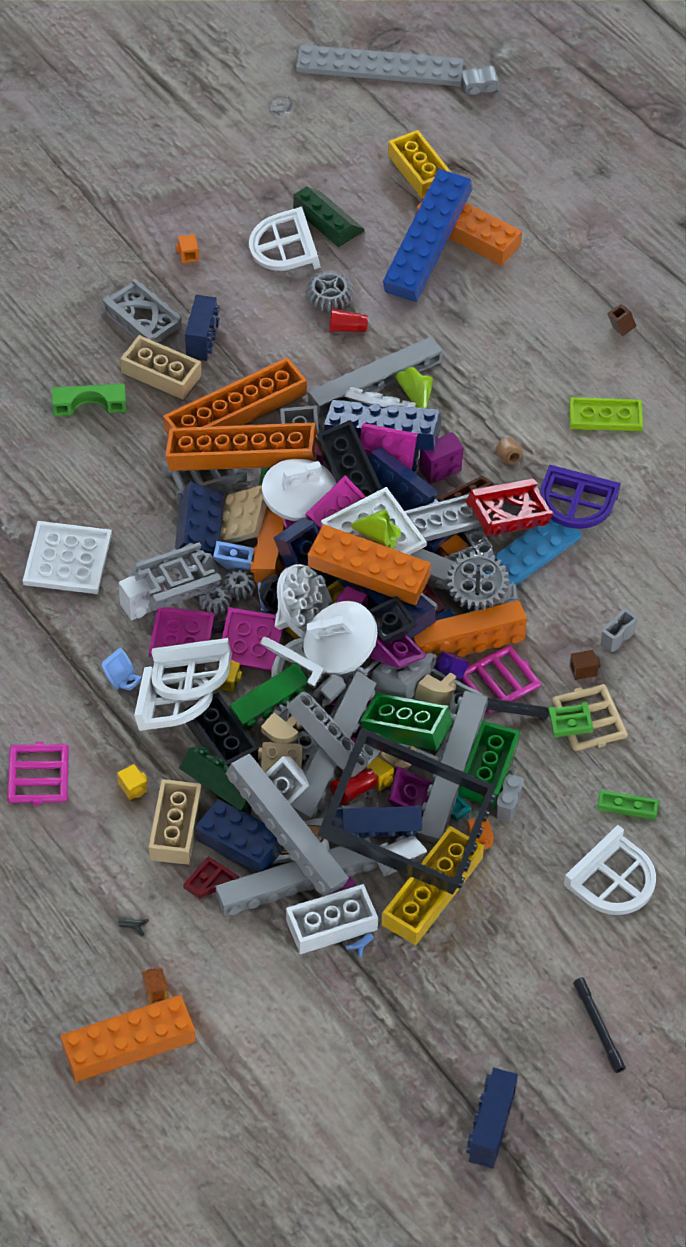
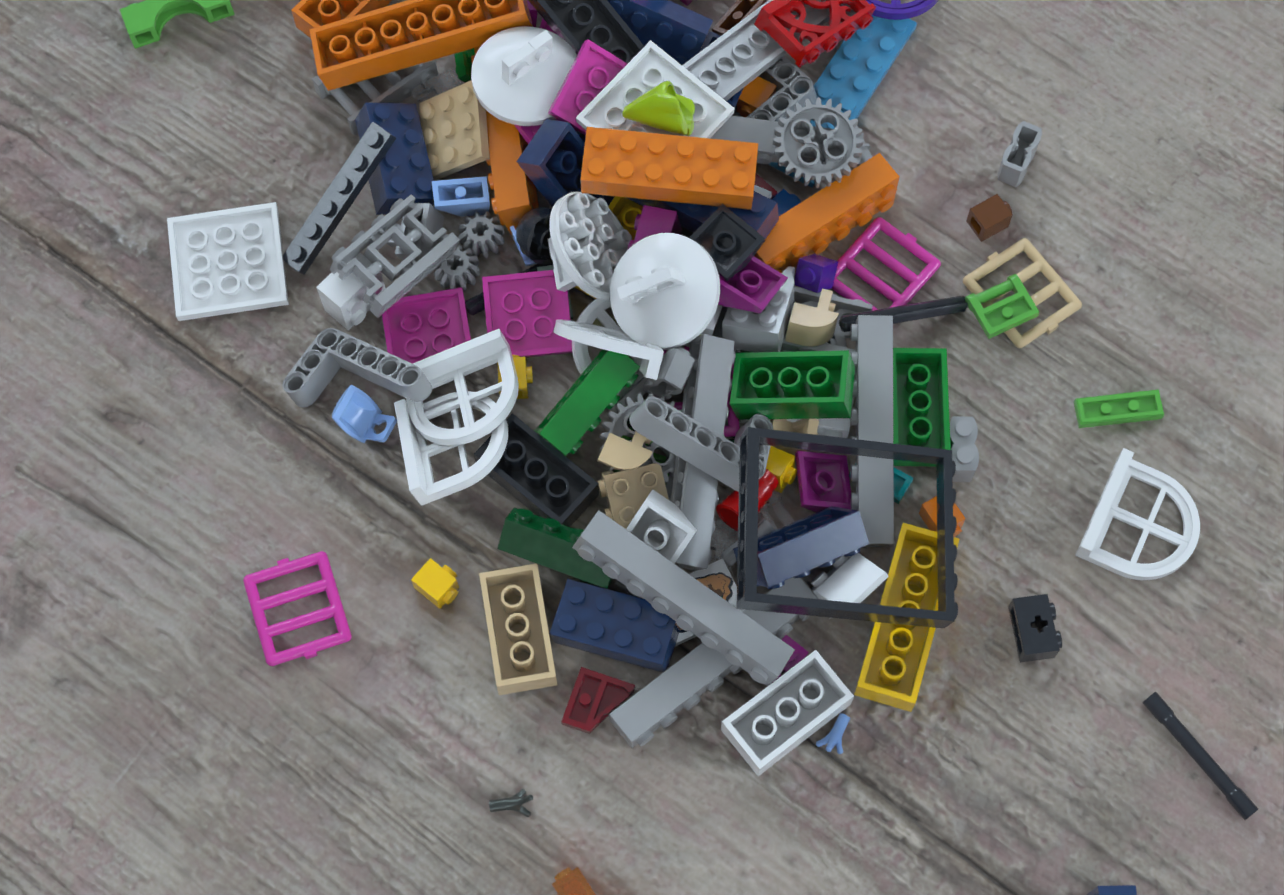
camera: 15 degrees left, 15 degrees up
none -> light grey beam [282,328,432,408]
none -> plate [283,122,396,275]
none -> black brick [1008,594,1062,663]

